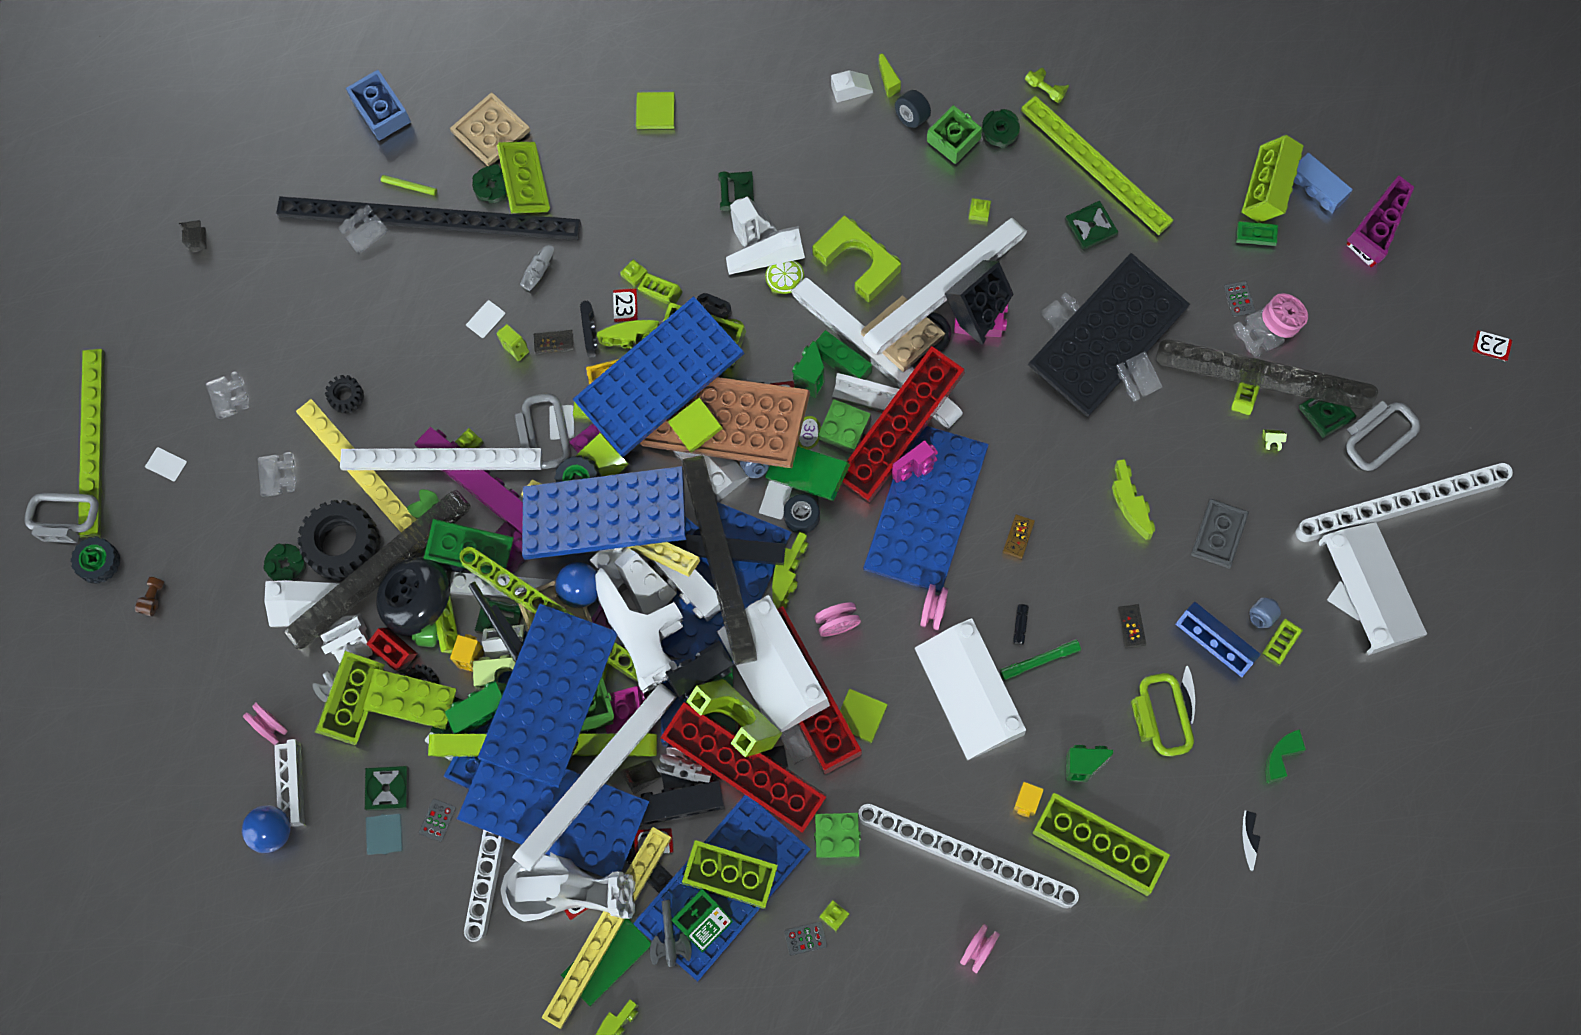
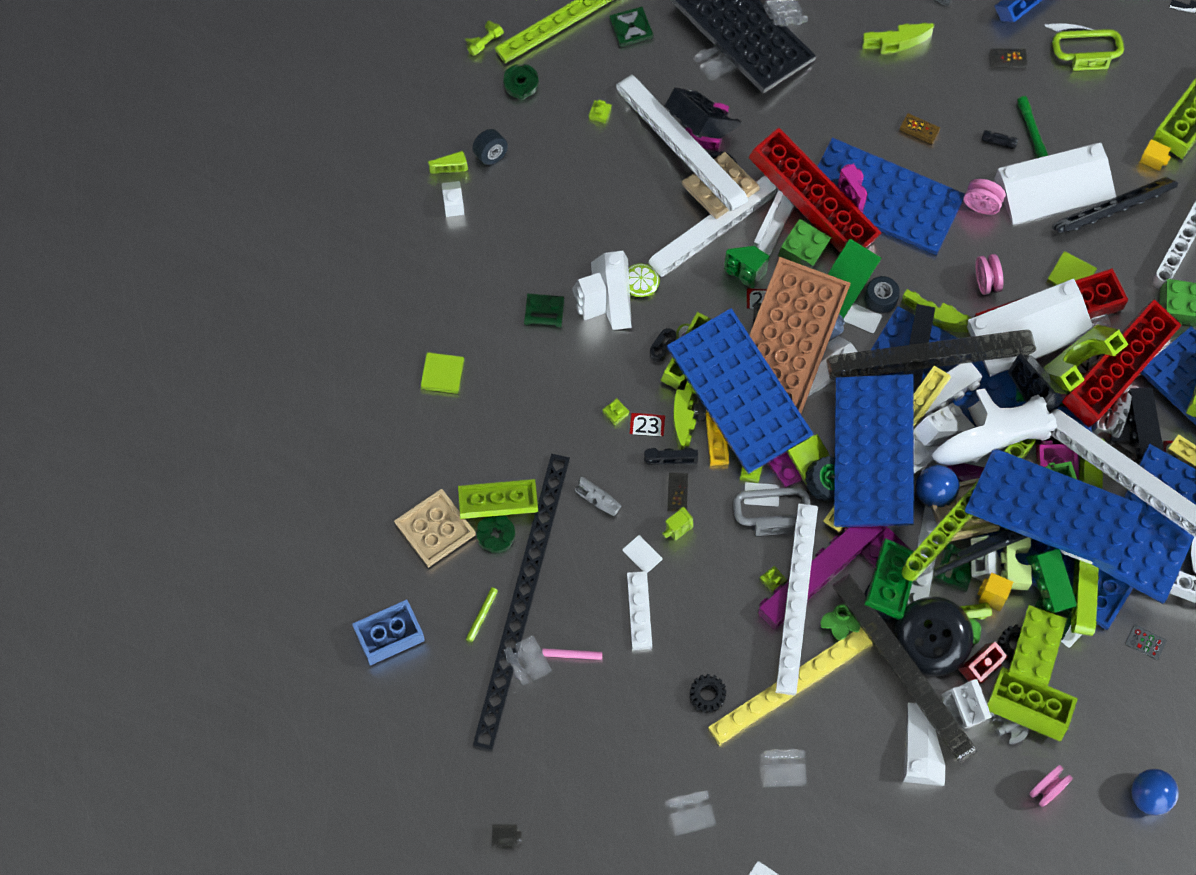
camera: 90 degrees left, 5 degrees down
dark green plate [263,543,306,581] -> none
white fence [274,739,305,827] -> none
black tyre [297,500,380,581] -> none
dark green piece [364,766,408,811] -> none
clear light blue piece [366,814,403,855] -> none
lime slope [637,273,682,305] -> none
lime tile [668,397,723,453] -> none
lime arch [812,215,901,303] -> none
green brick [815,330,872,380] -> none
bright green brick [927,105,982,164] -> none
green slope [1066,745,1113,782] -> none
none -> bright pink bar [542,648,602,660]
none -> white plate [627,571,652,650]
none -> black hinge [1052,177,1178,233]

